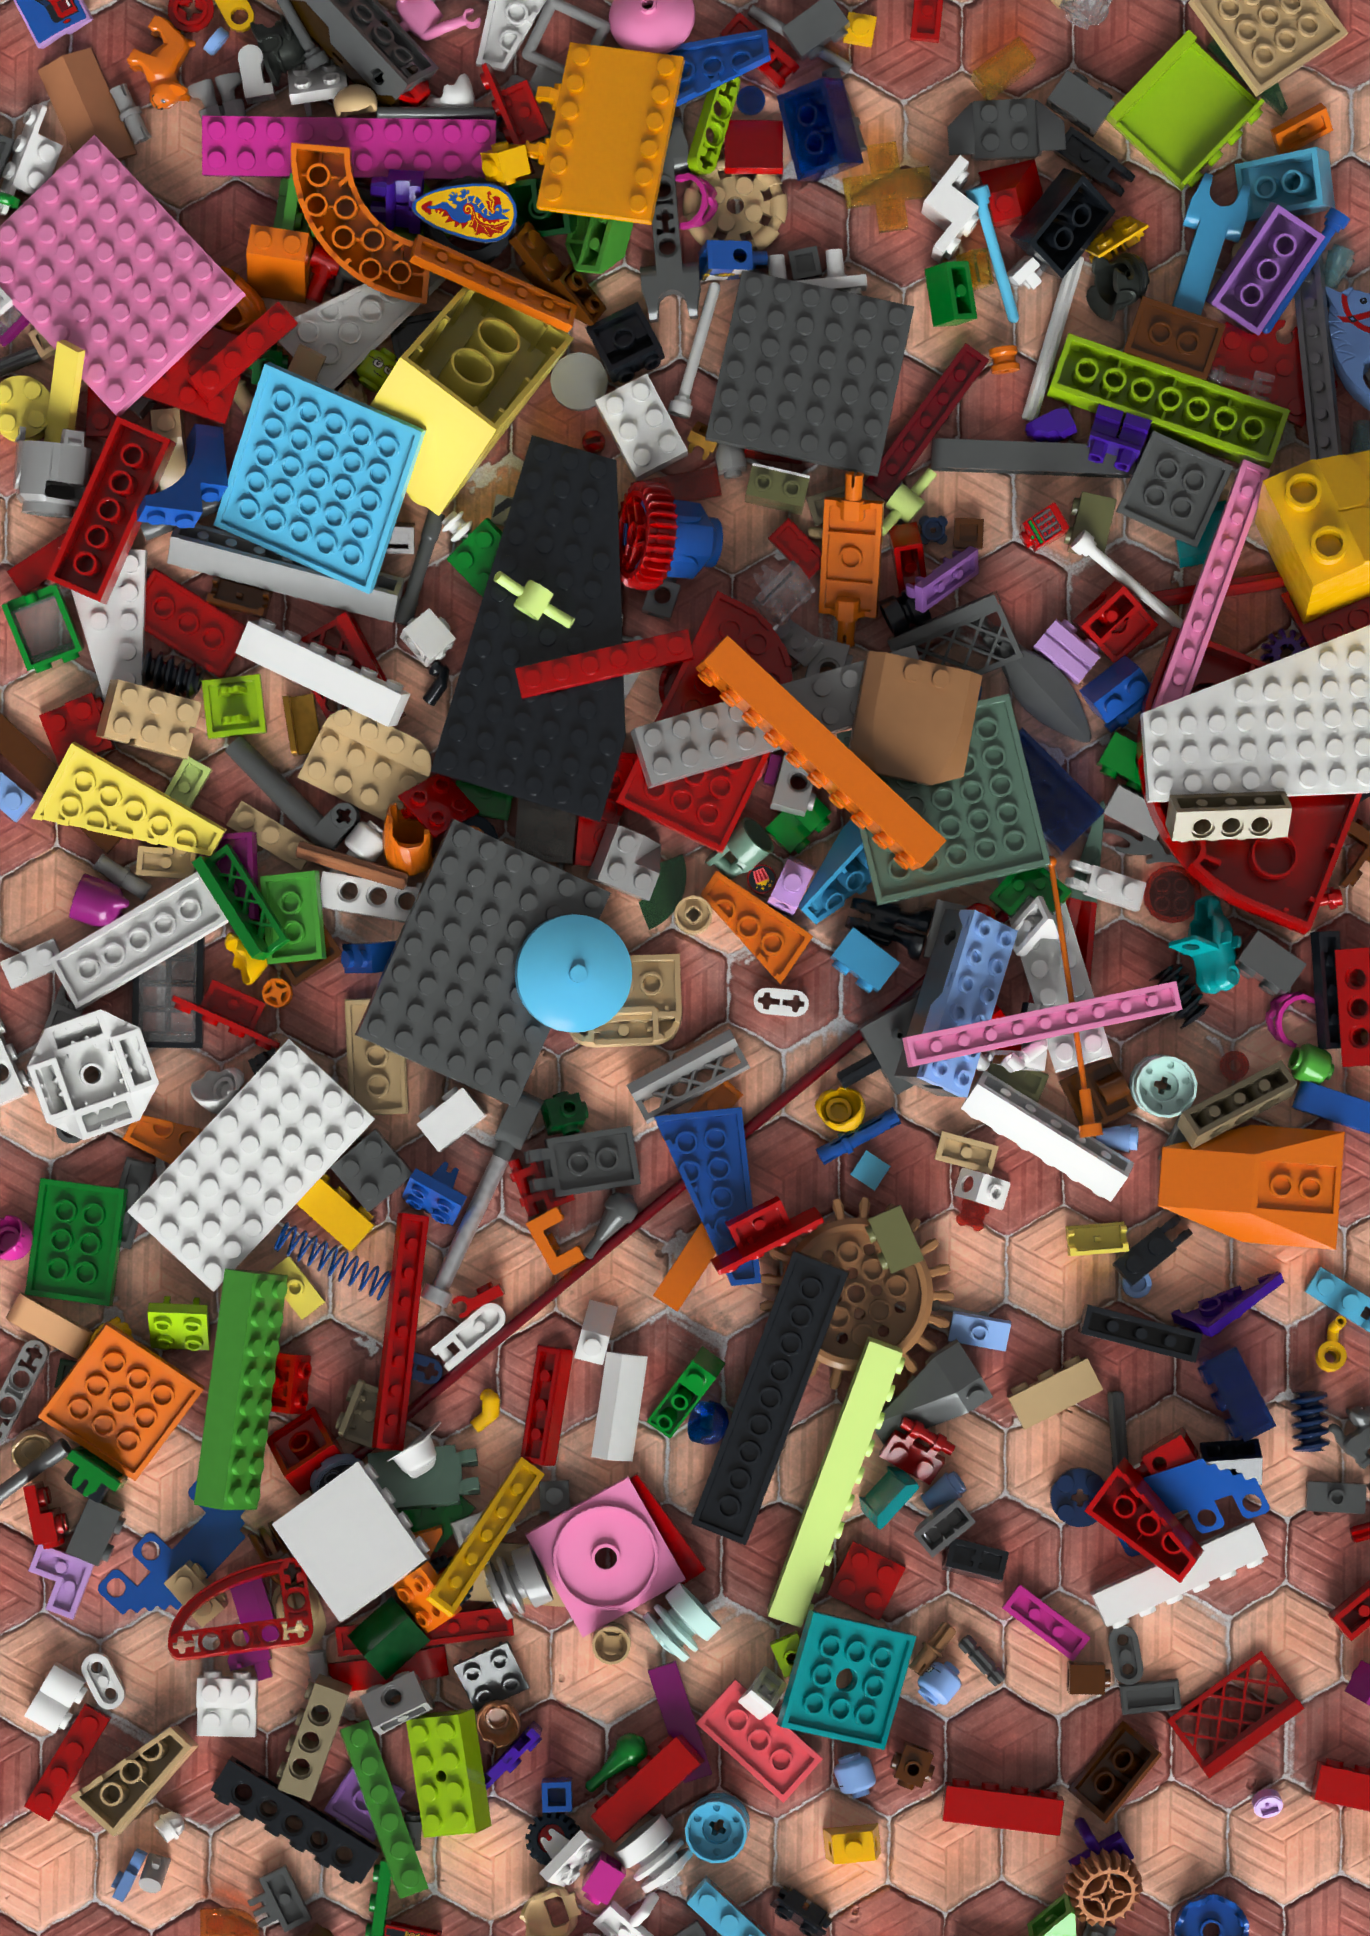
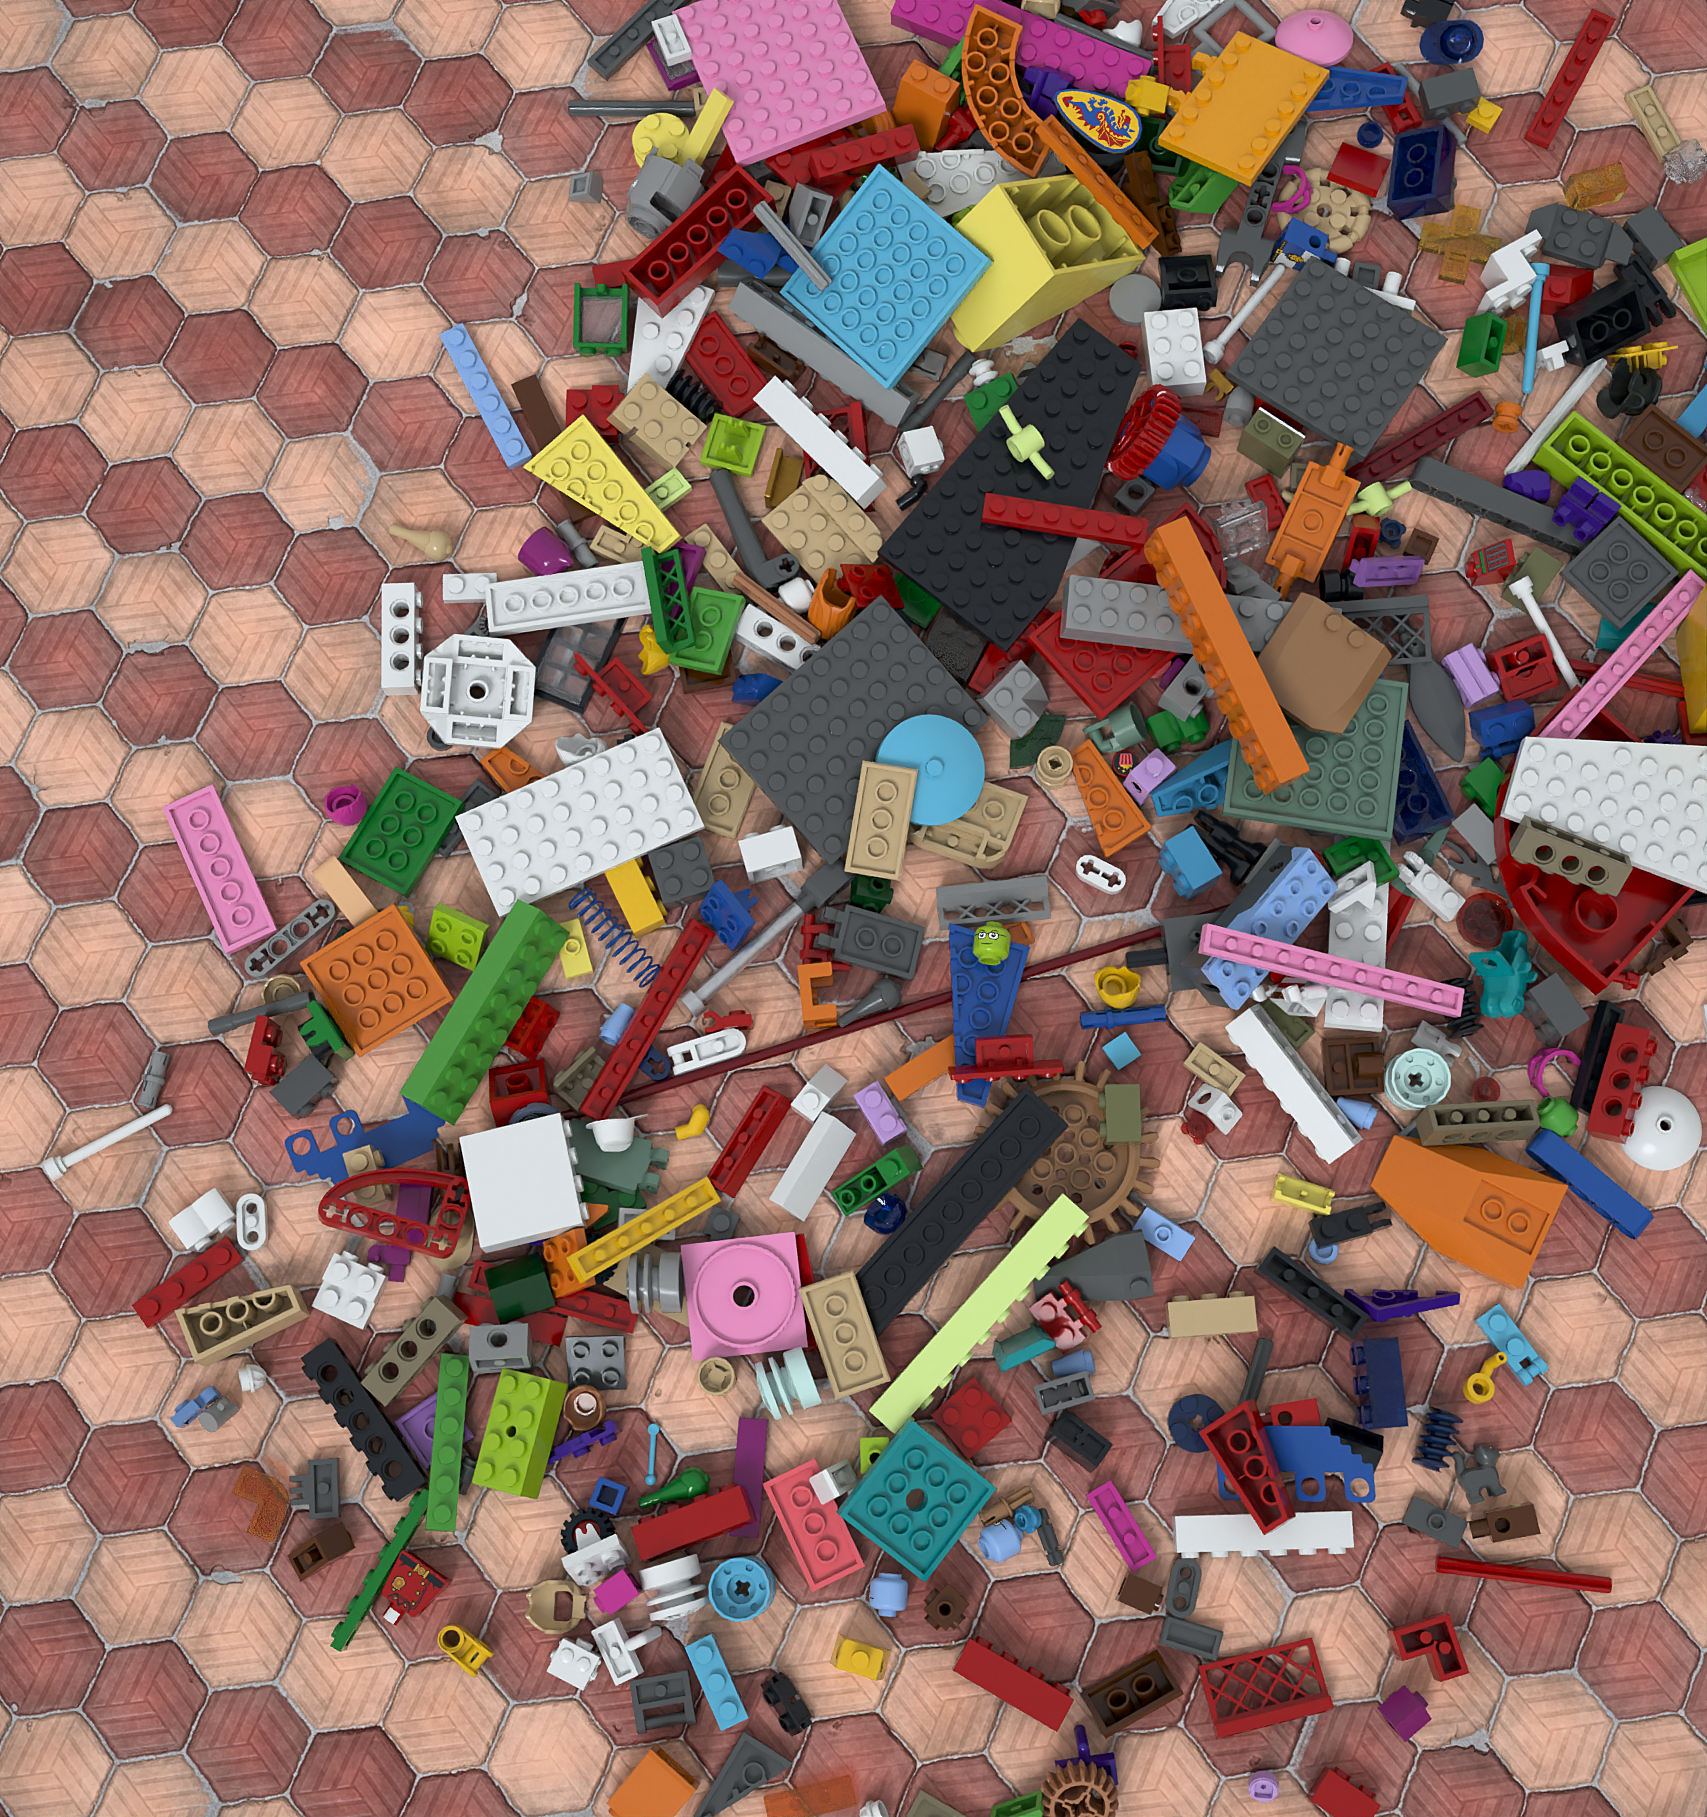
camera: 25 degrees right, 10 degrees down
lavender plate [28,1544,94,1620] -> none
orange wheel [262,978,293,1008] -> none
lime beam [687,77,740,176] -> none
orange piece [1048,856,1103,1138] -> none
none -> light blue cone [599,1003,634,1046]
none -> medium azure hinge [645,1424,660,1486]
none -> light grey axle [753,201,832,291]
none -> light grey slope [789,182,833,248]
none -> tan tile [798,1270,891,1400]
none -> tan tile [844,761,919,881]
none -> lavender brick [853,1081,907,1147]
none -> lime head [973,921,1011,965]
none -> dark azure plate [1014,1505,1041,1534]
none -> white plate [1411,1020,1462,1067]

